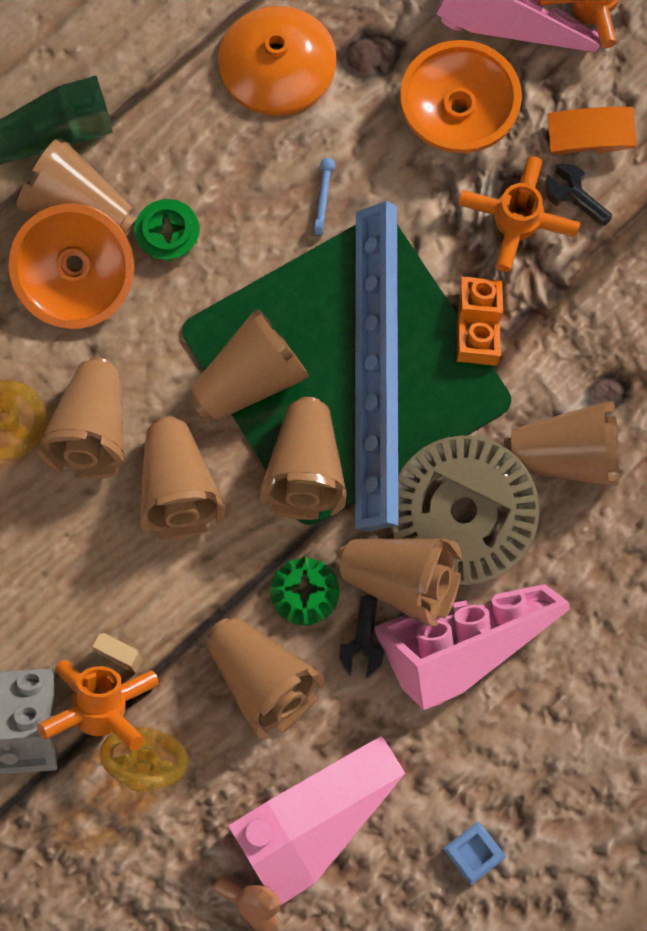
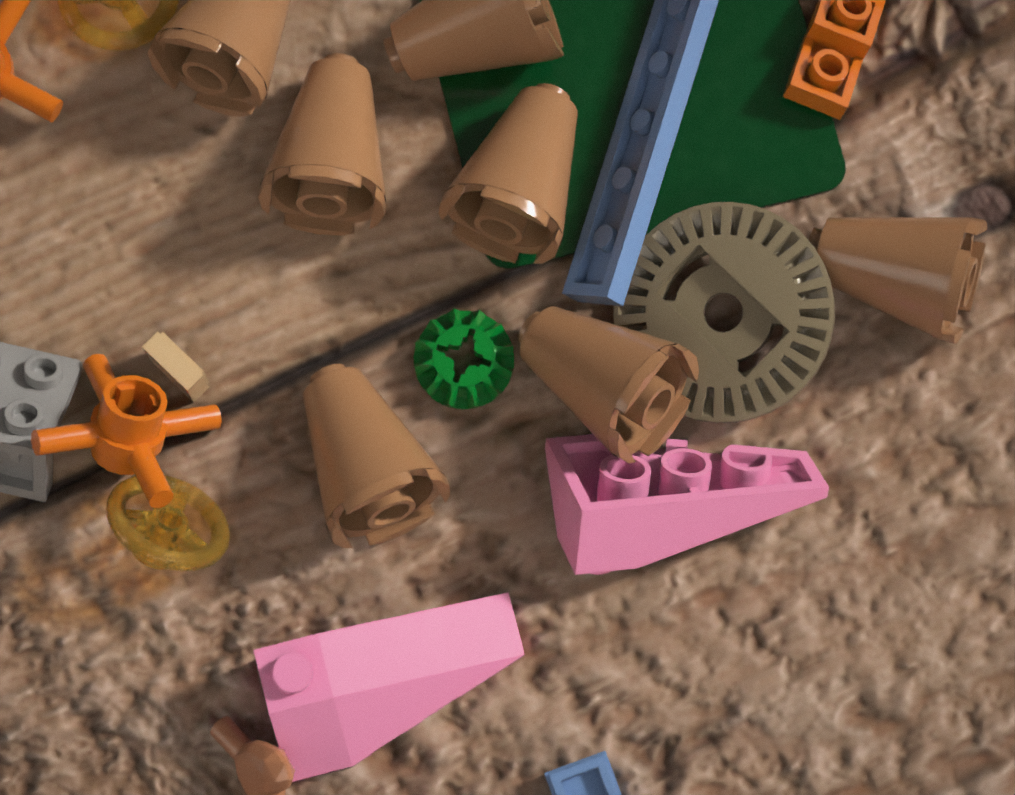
camera: 15 degrees right, 5 degrees up
black bar [339,595,384,679] -> none

